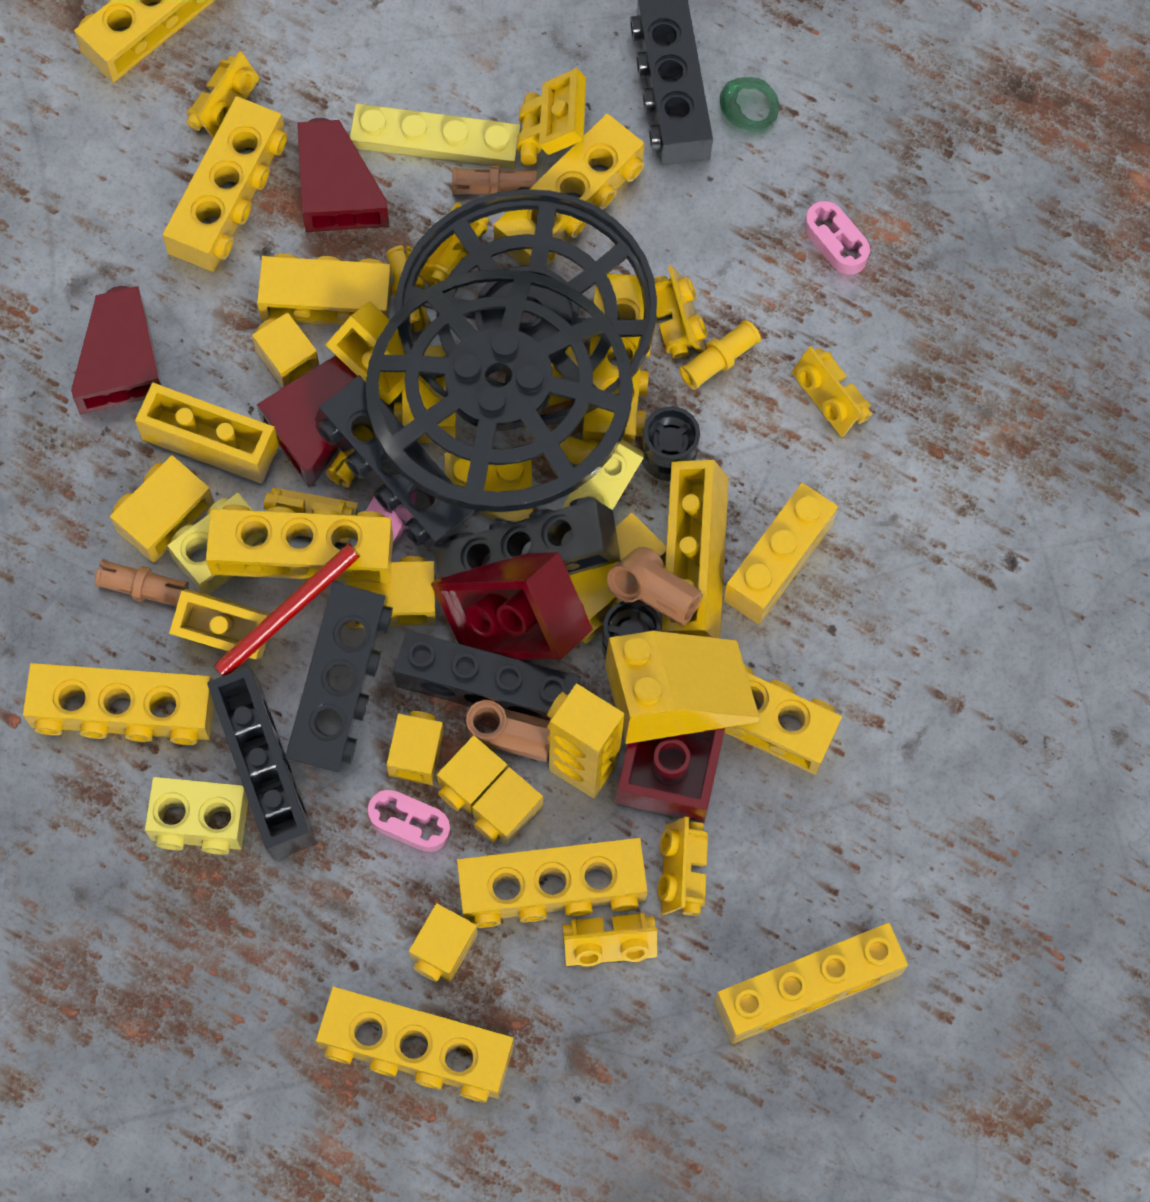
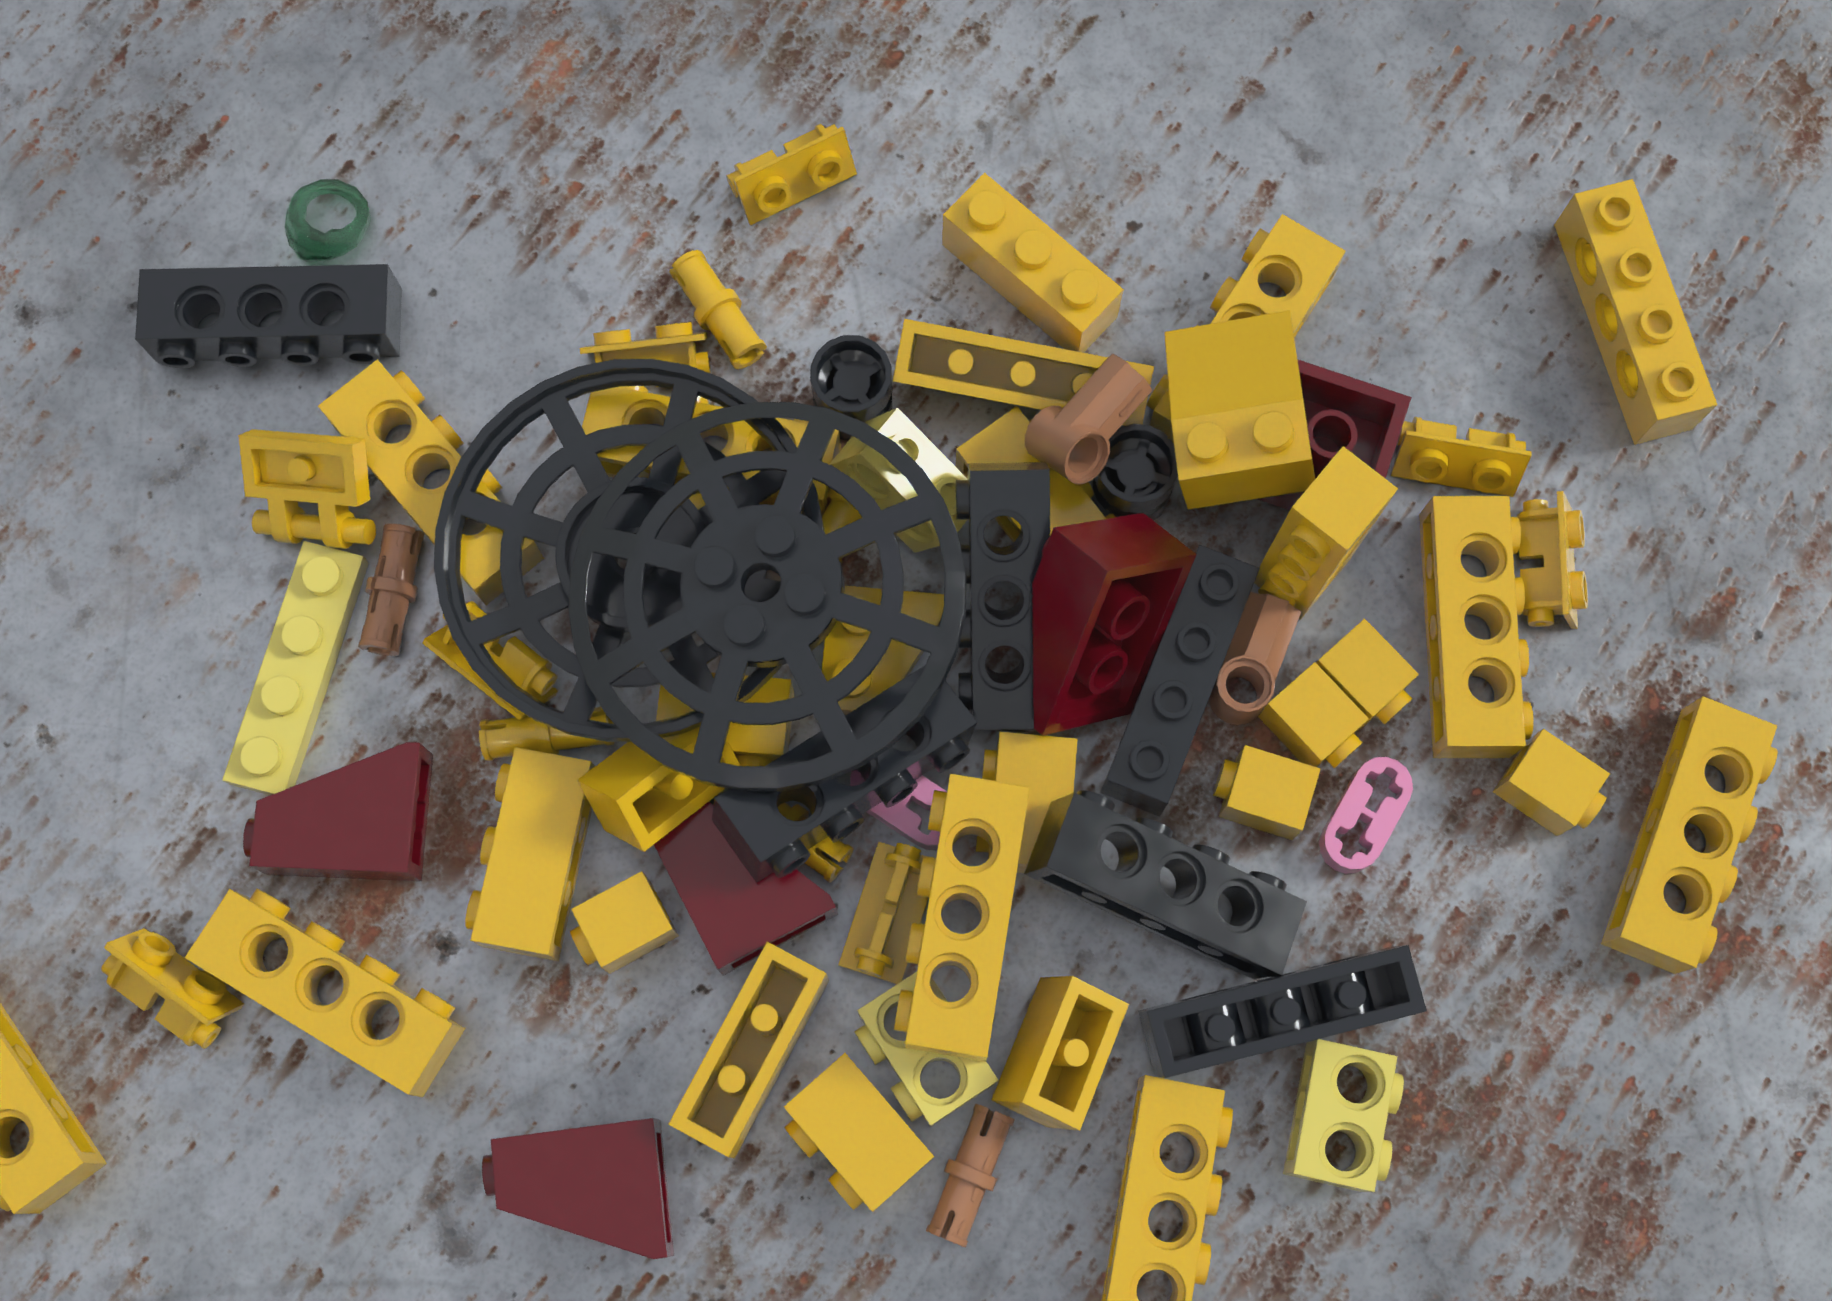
camera: 80 degrees left, 5 degrees up
red bar [214,543,361,676] -> none
bright pink beam [804,201,870,275] -> none

